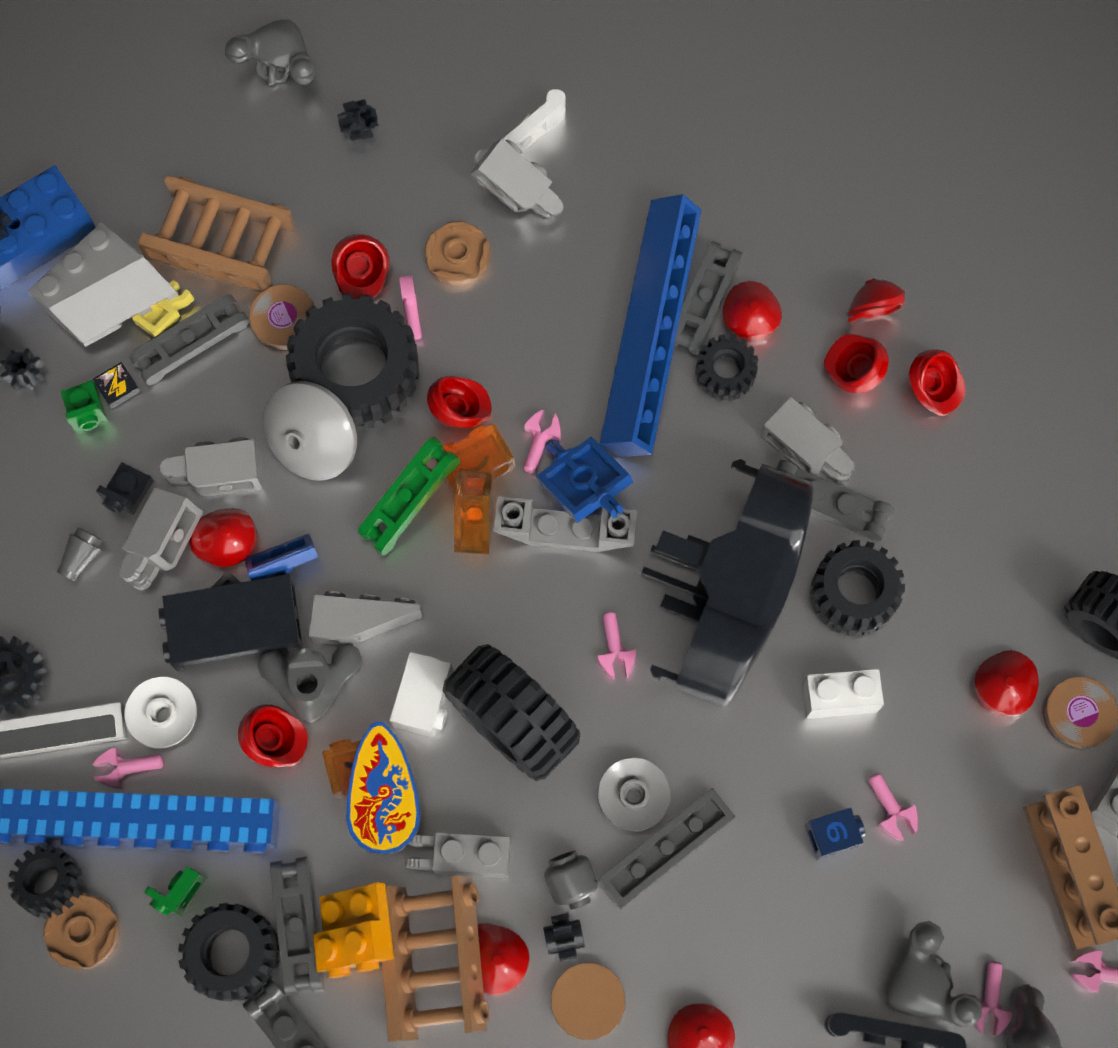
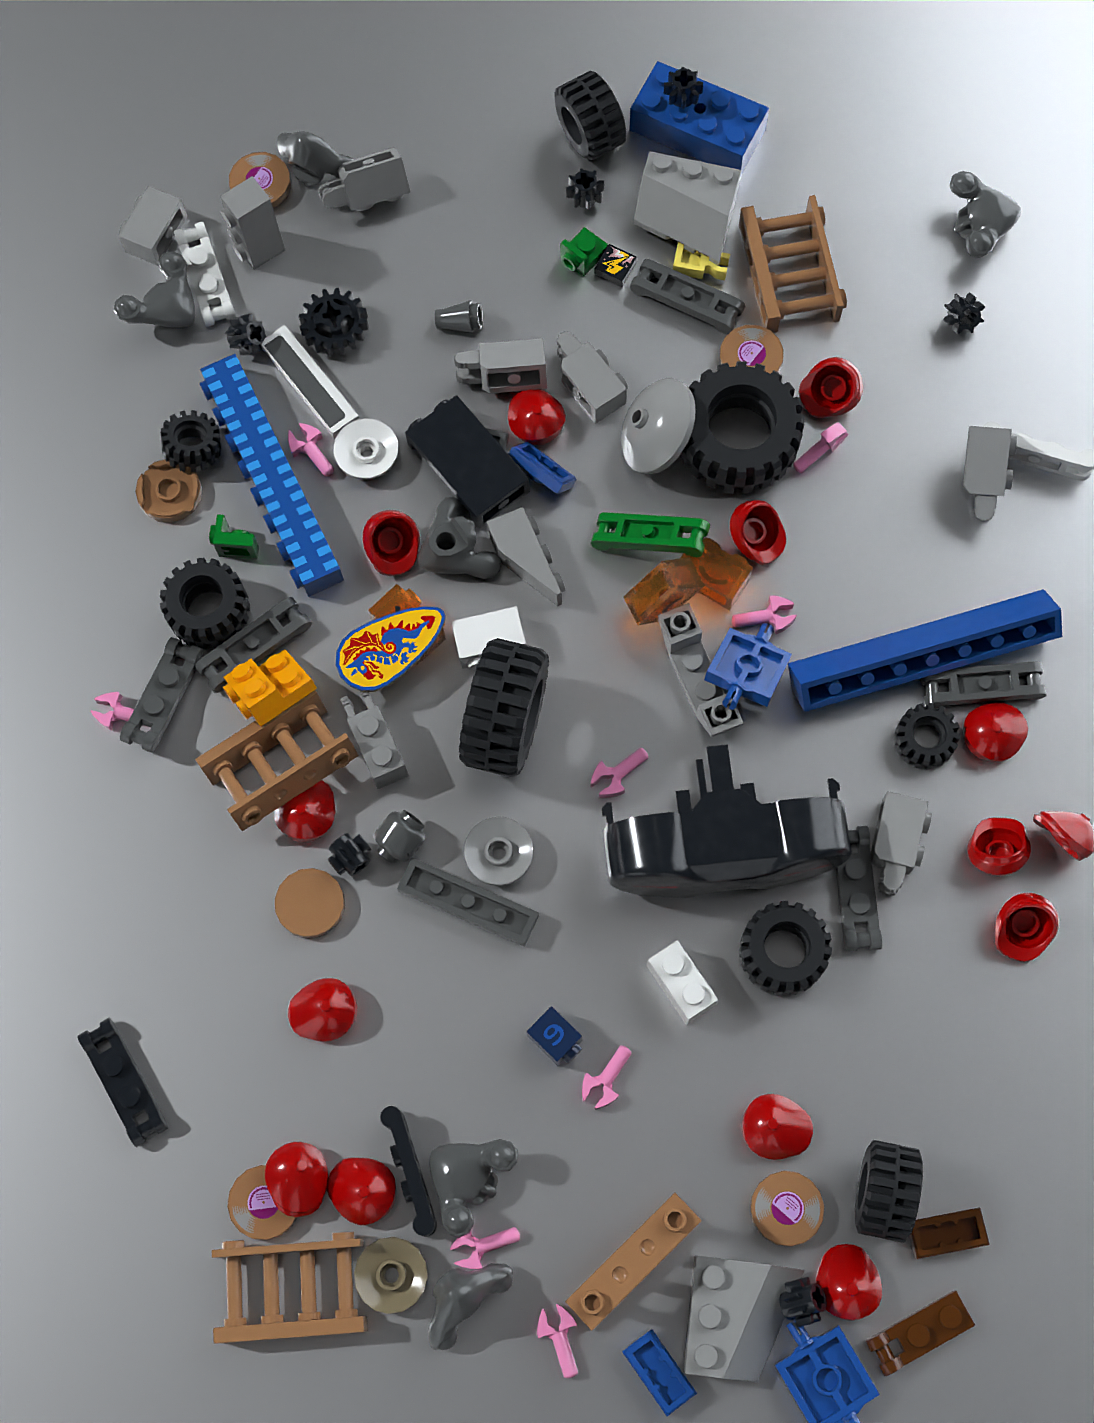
camera: 65 degrees right, 0 degrees up
black bracket [96,462,154,515] -> none
medium nougat tile [425,221,490,285] -> none

